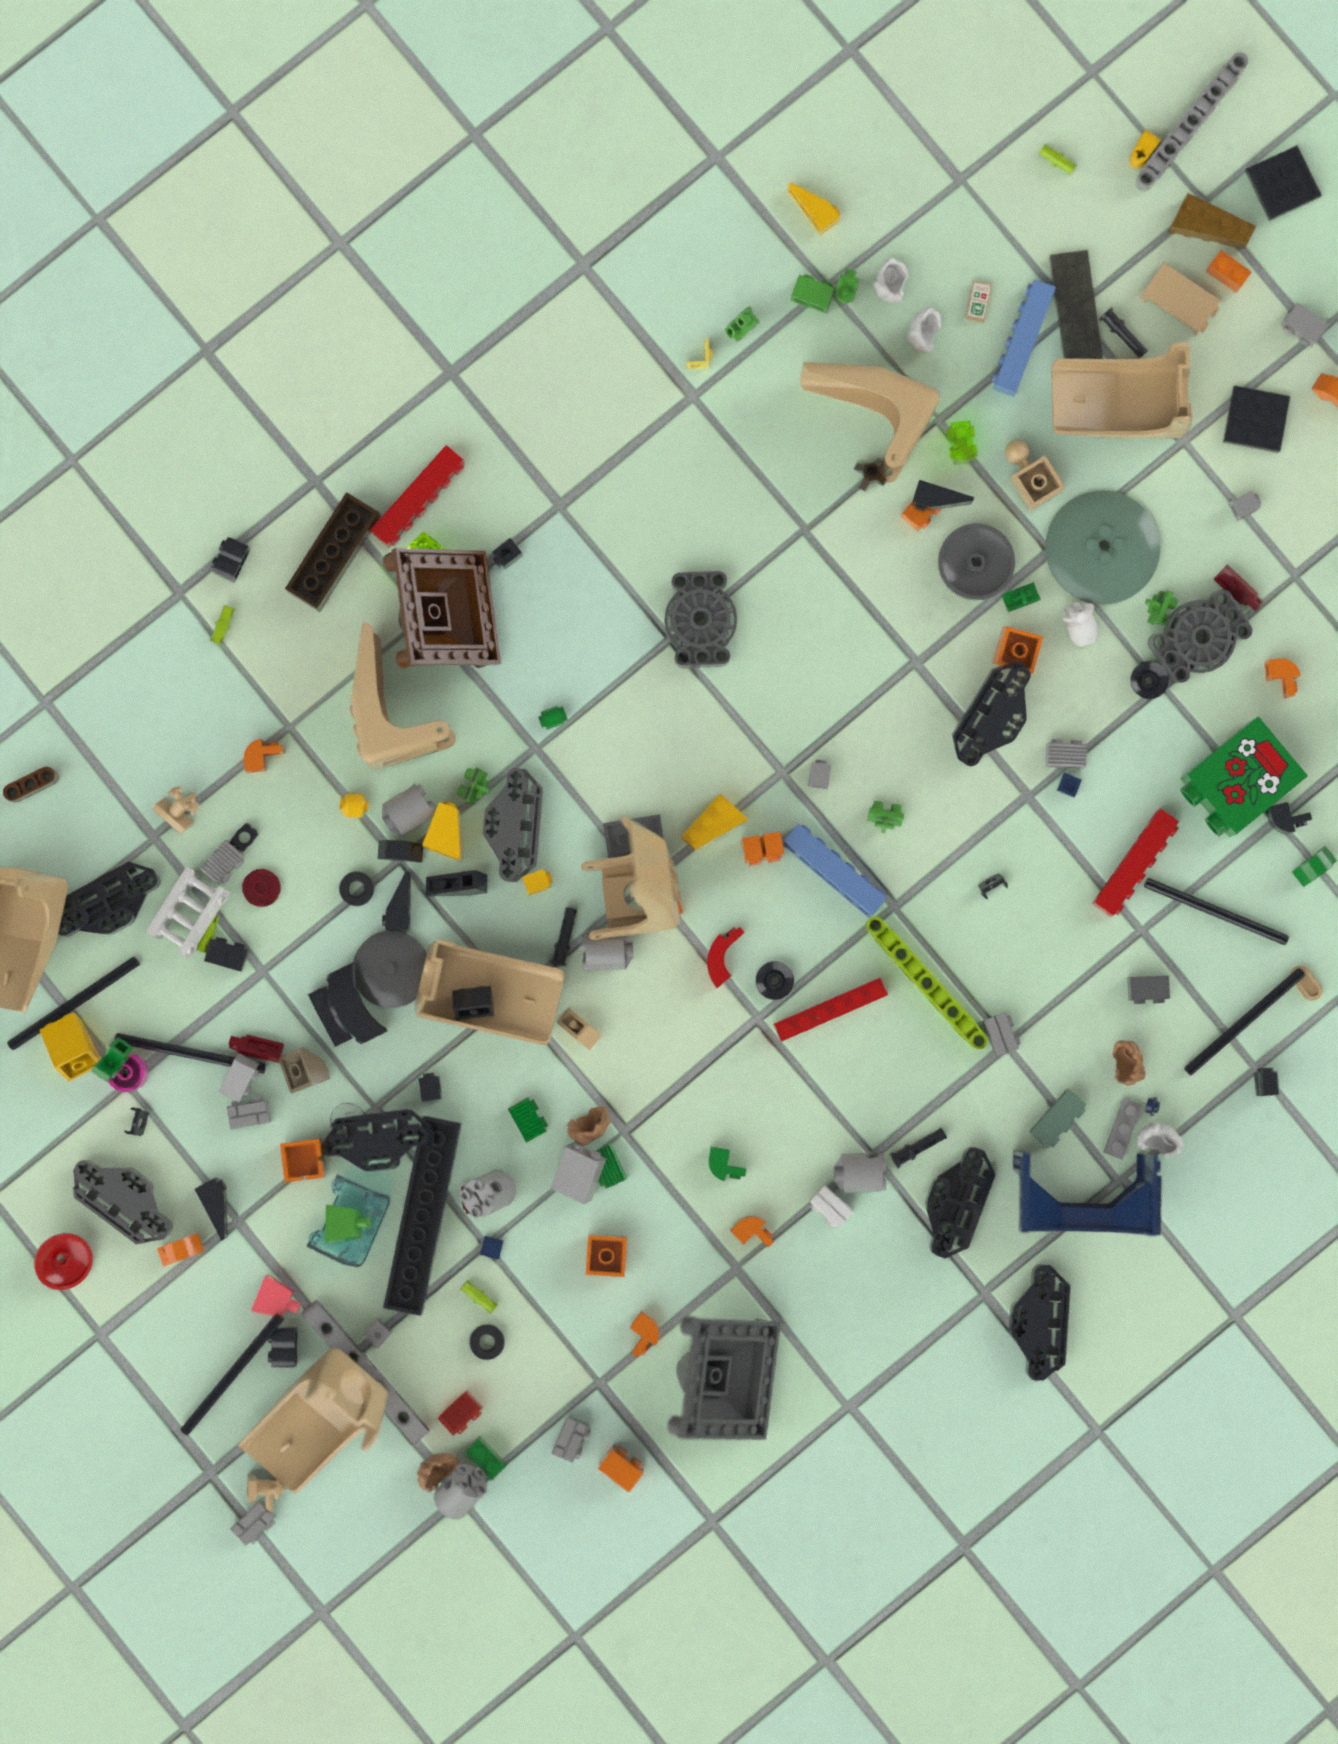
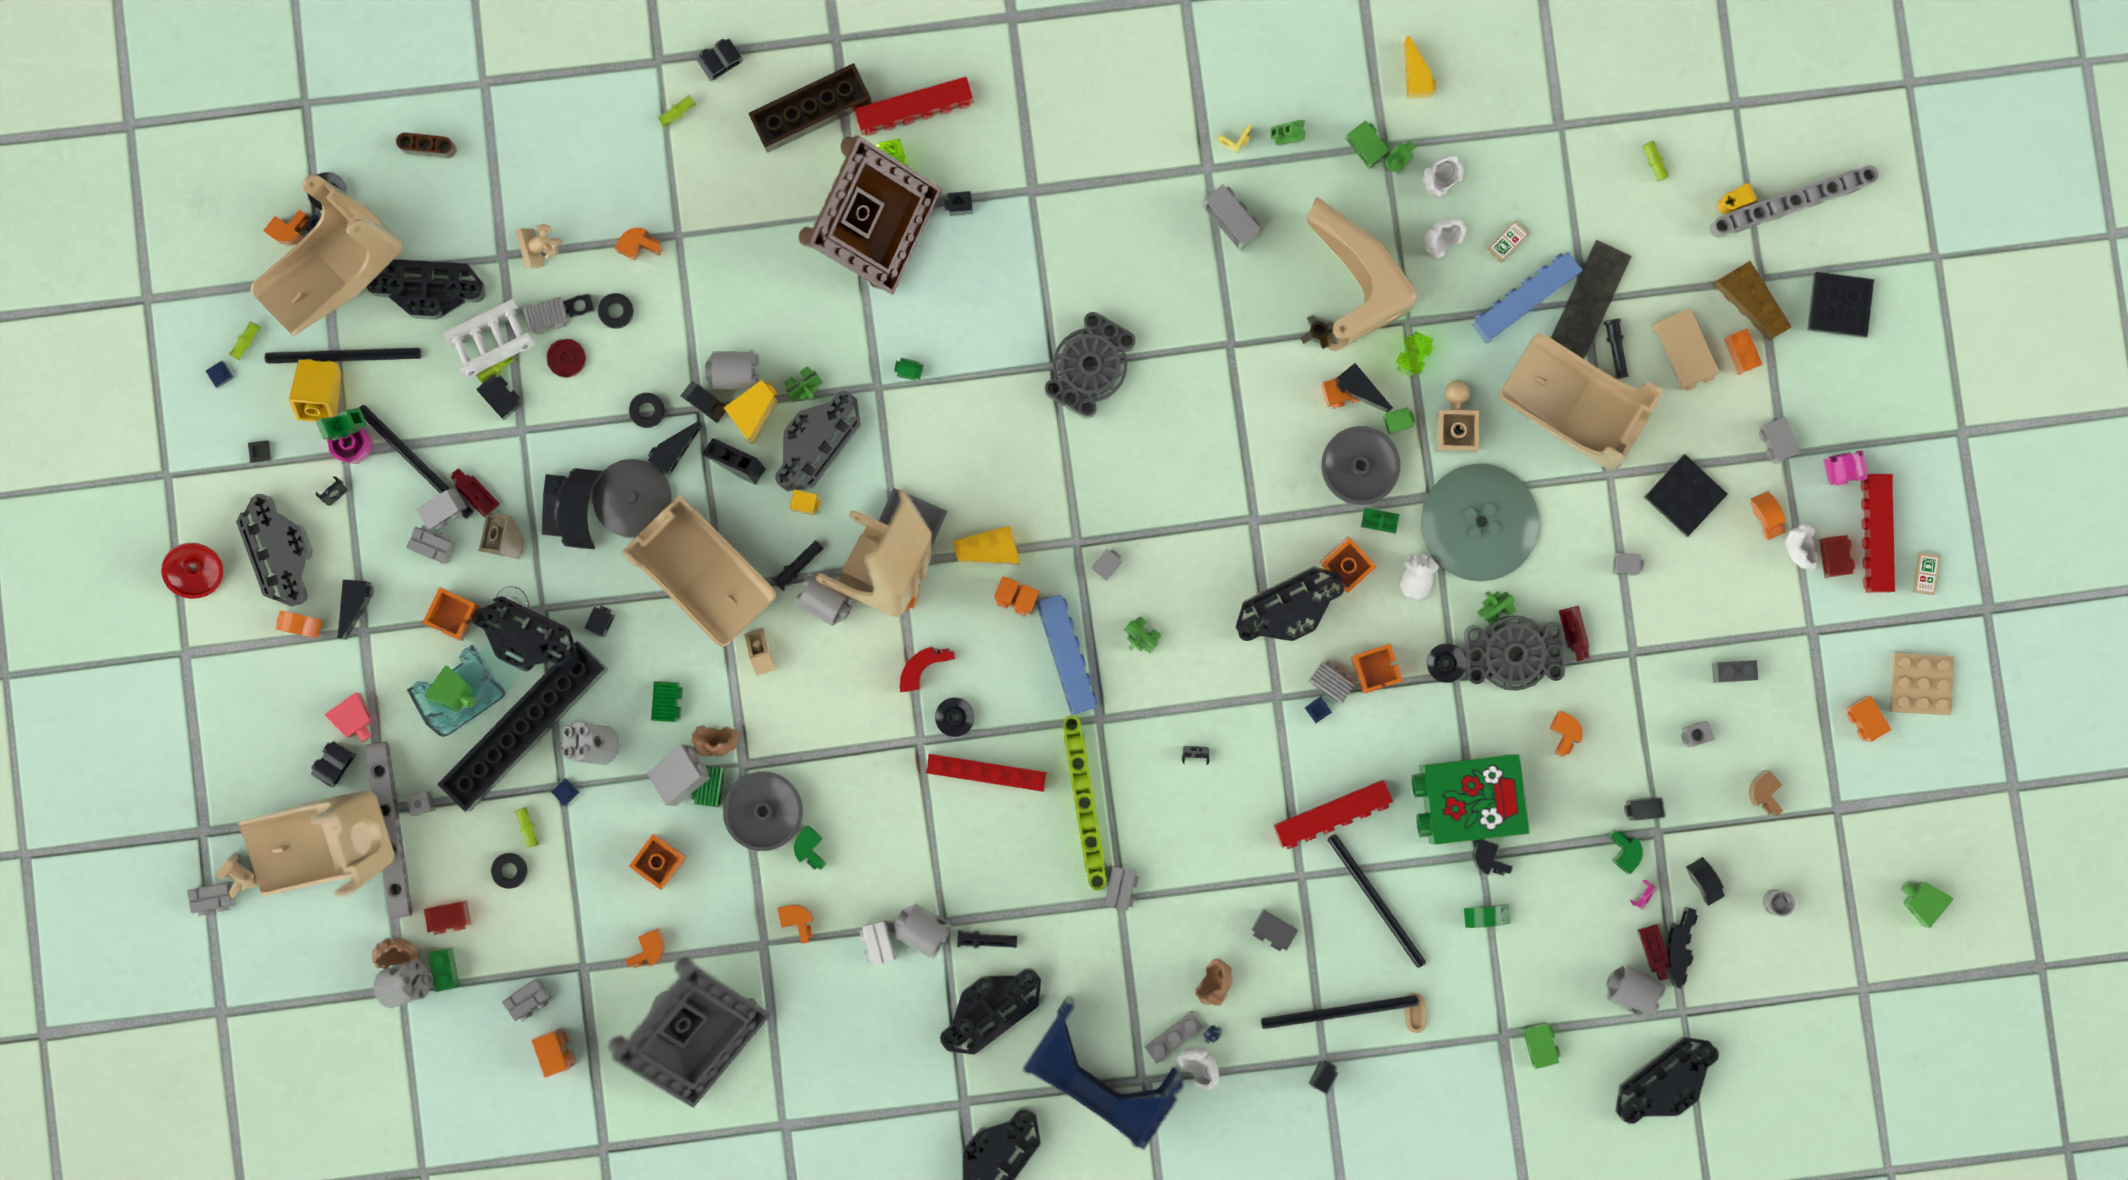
camera: 30 degrees right, 0 degrees up
black axle [180,1313,284,1436] -> none
yellow head [340,793,369,818] -> none
tan piece [350,622,455,770] -> none
black brick [452,986,494,1020] -> none
sand green brick [1029,1089,1087,1148] -> none
none -> pearl dark grey tile [248,440,271,463]
none -> black tyre [598,293,634,329]
none -> dark grey dish [723,771,803,851]
none -> light grey brick [1203,184,1261,251]
none -> orange piece [1350,644,1403,694]
none -> bright green brick [1383,407,1415,435]

